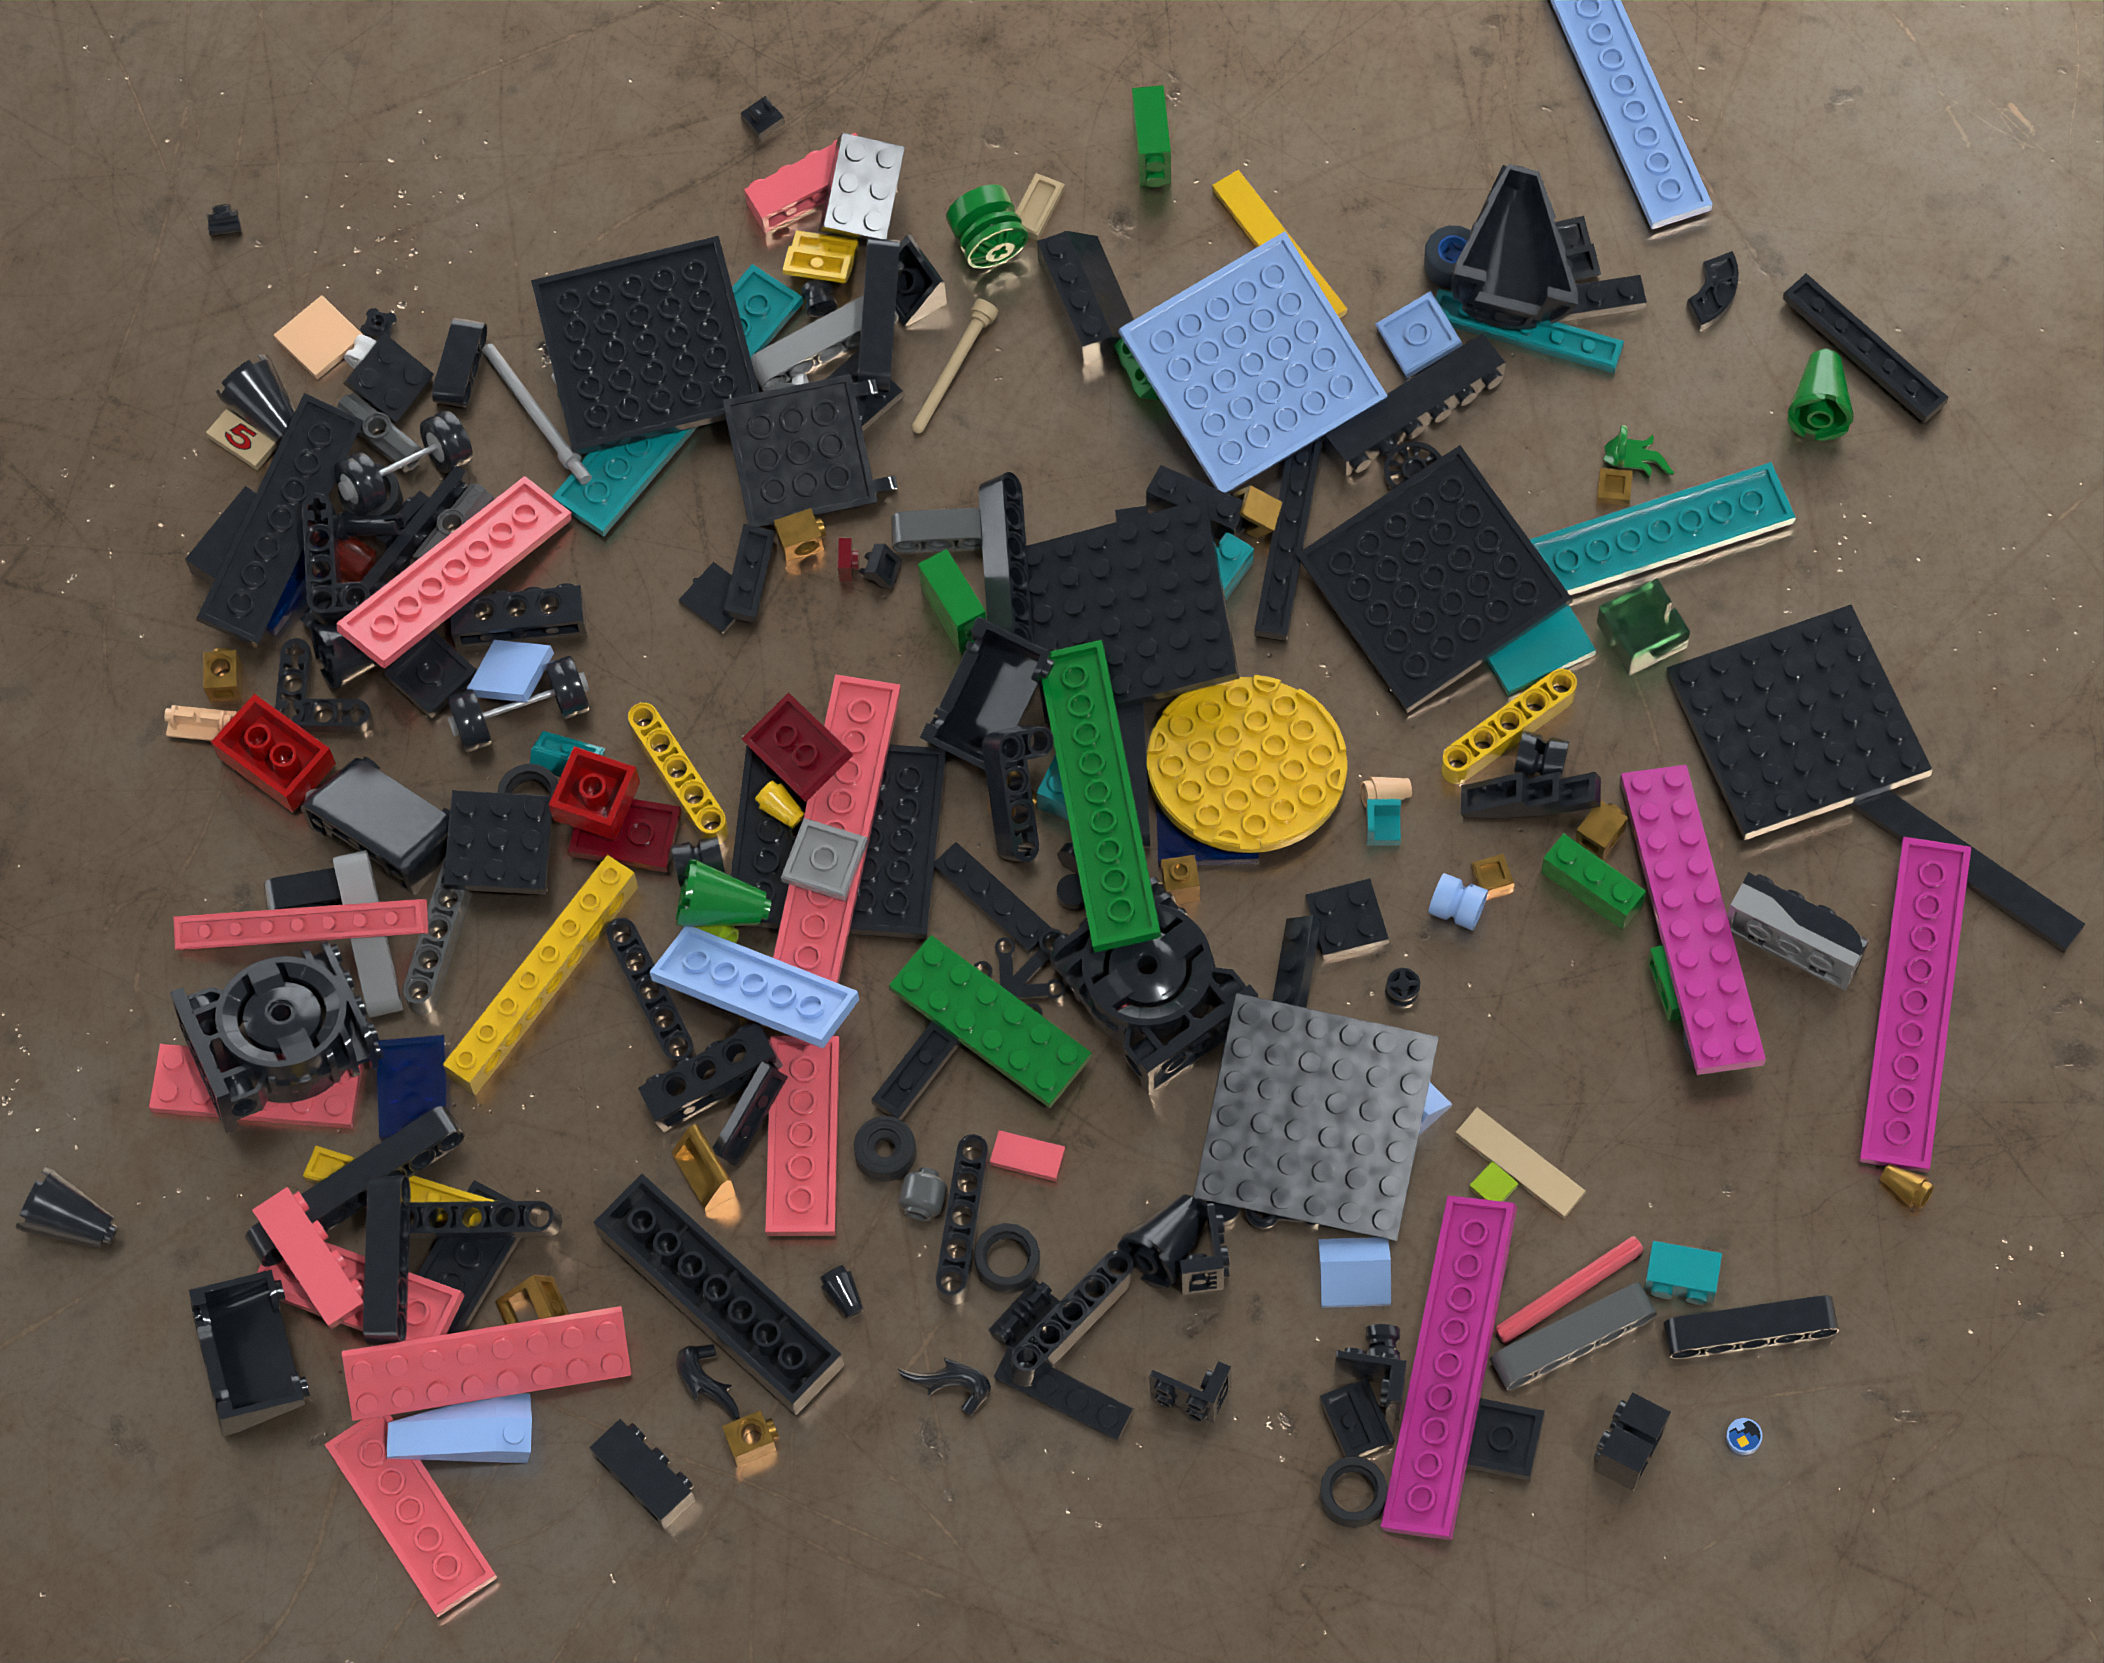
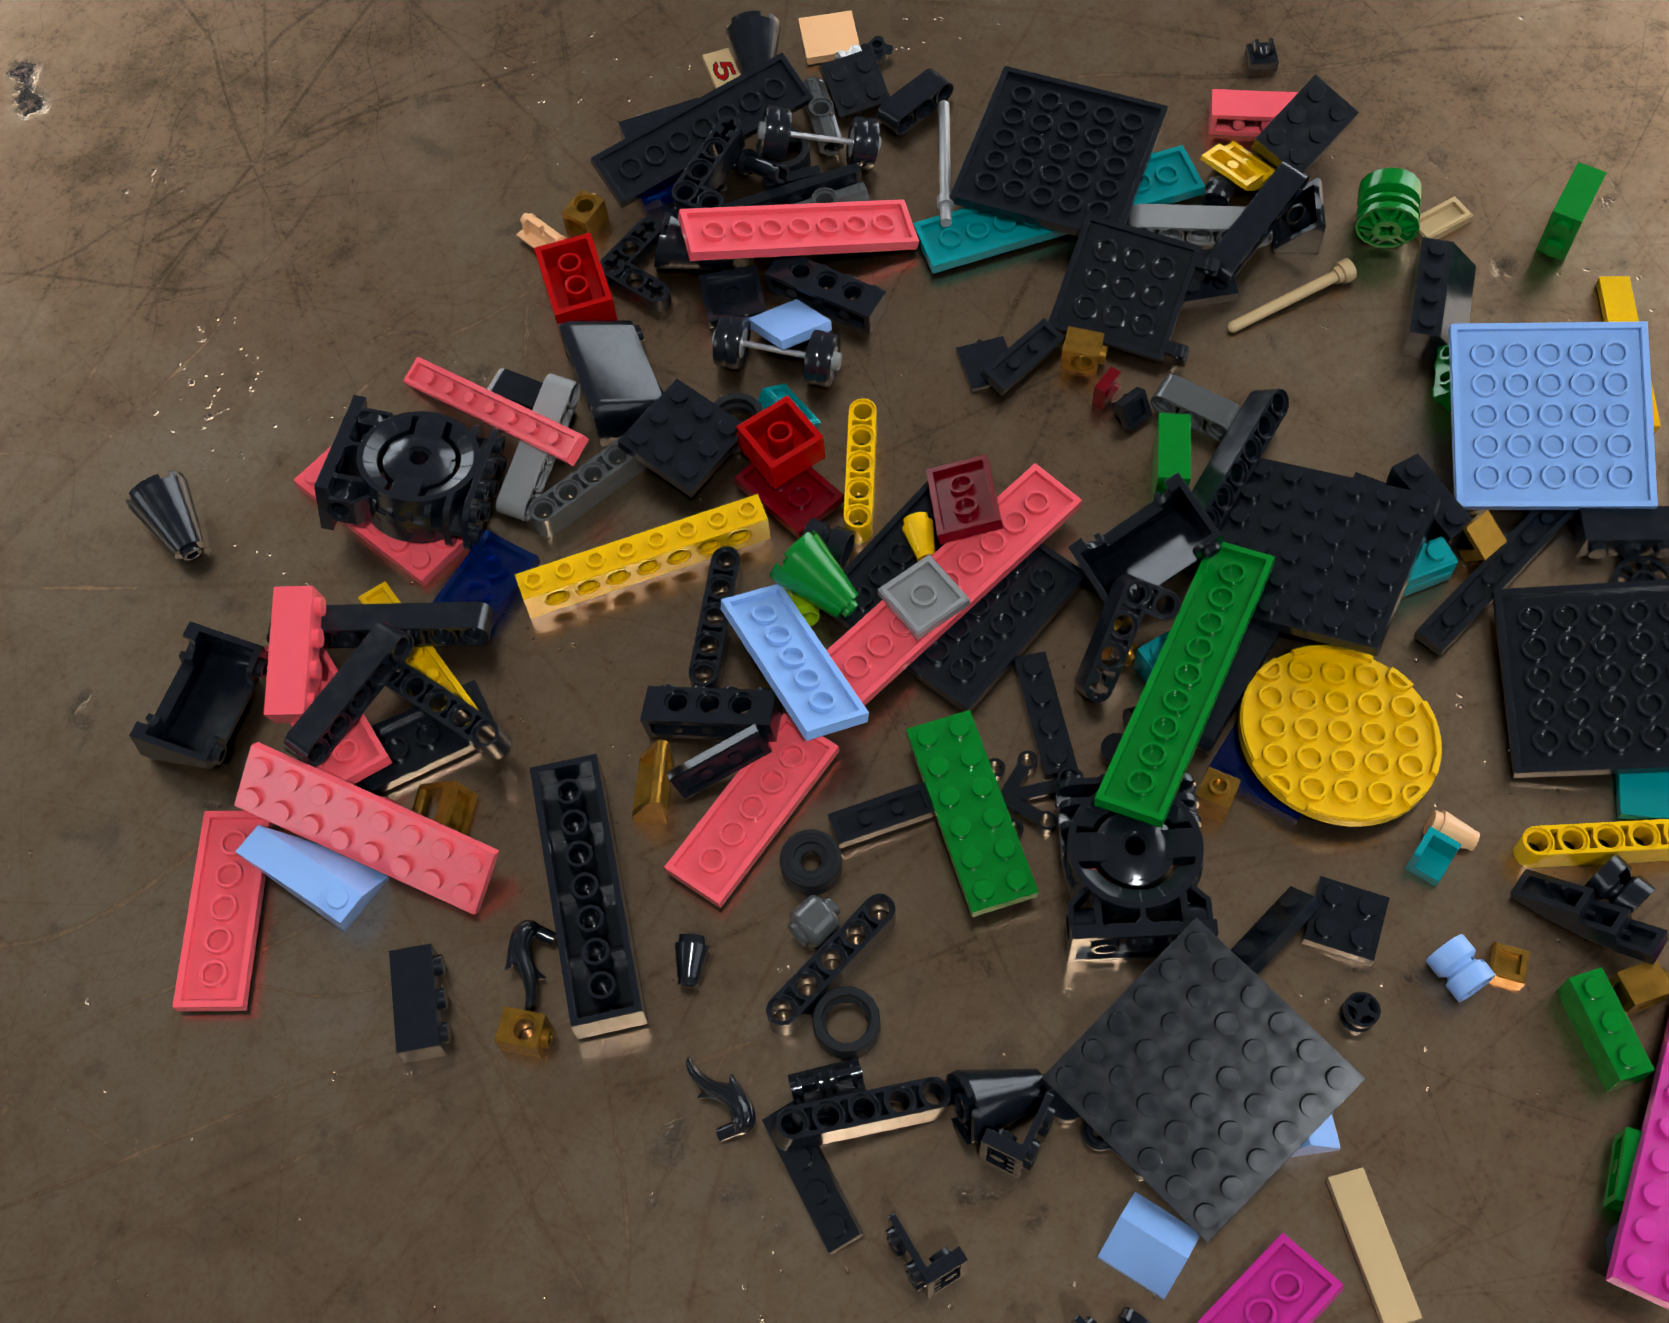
camera: 35 degrees right, 5 degrees down
clear red head [339,537,377,582] -> none
coral tile [990,1130,1065,1182] -> none
lime tile [1469,1161,1518,1202] -> none

